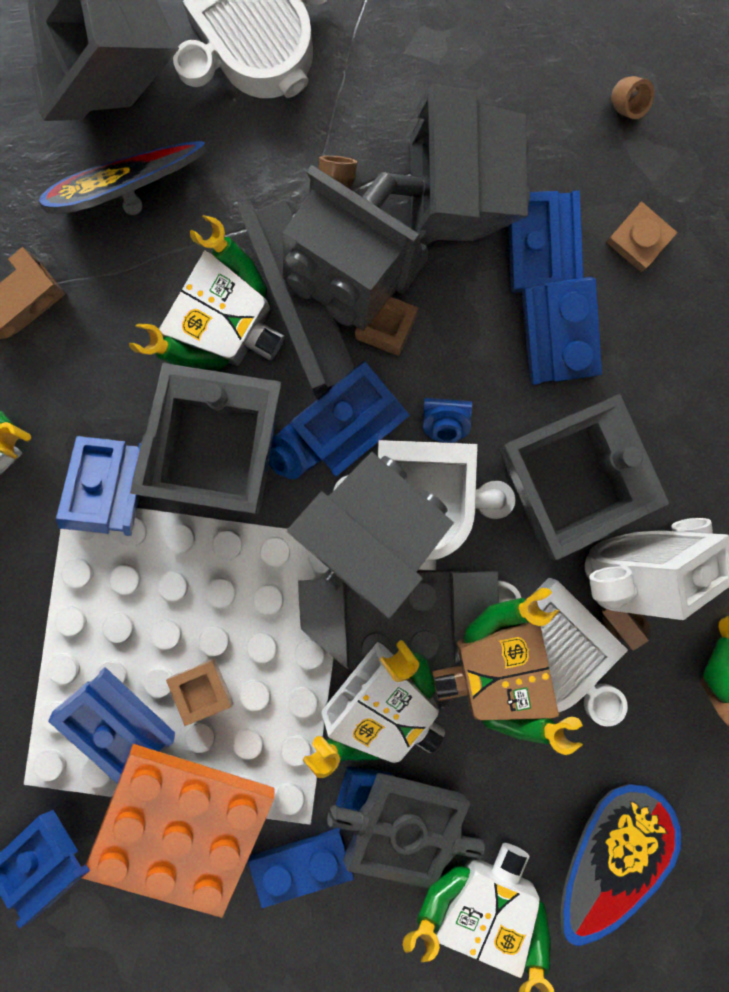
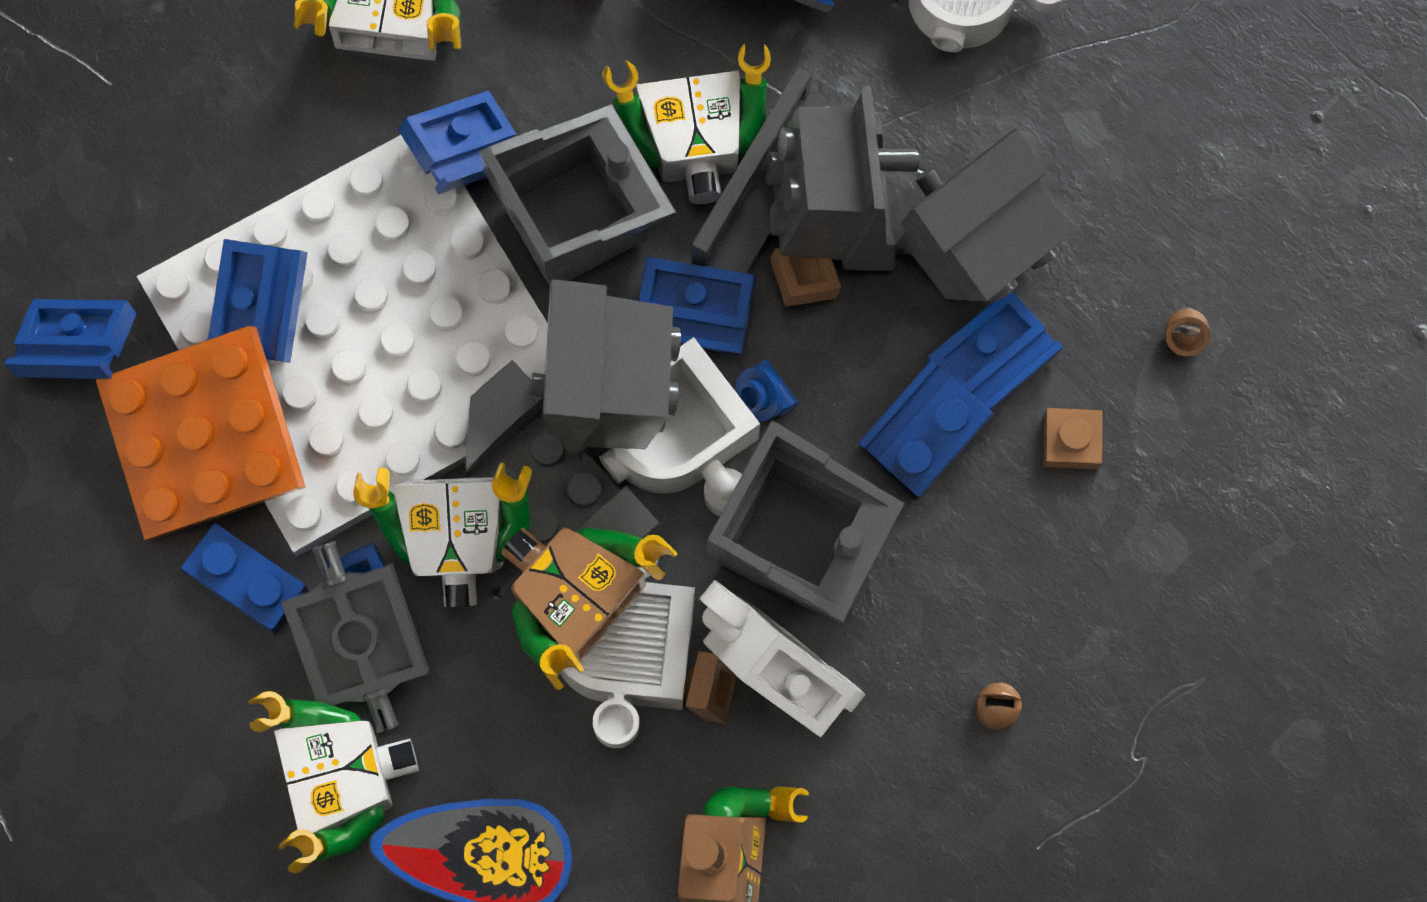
camera: 50 degrees right, 15 degrees down
medium nougat plate [166,658,234,726] -> none
blue plate [269,423,321,479] -> none
medium nougat hinge [318,155,357,188] -> none

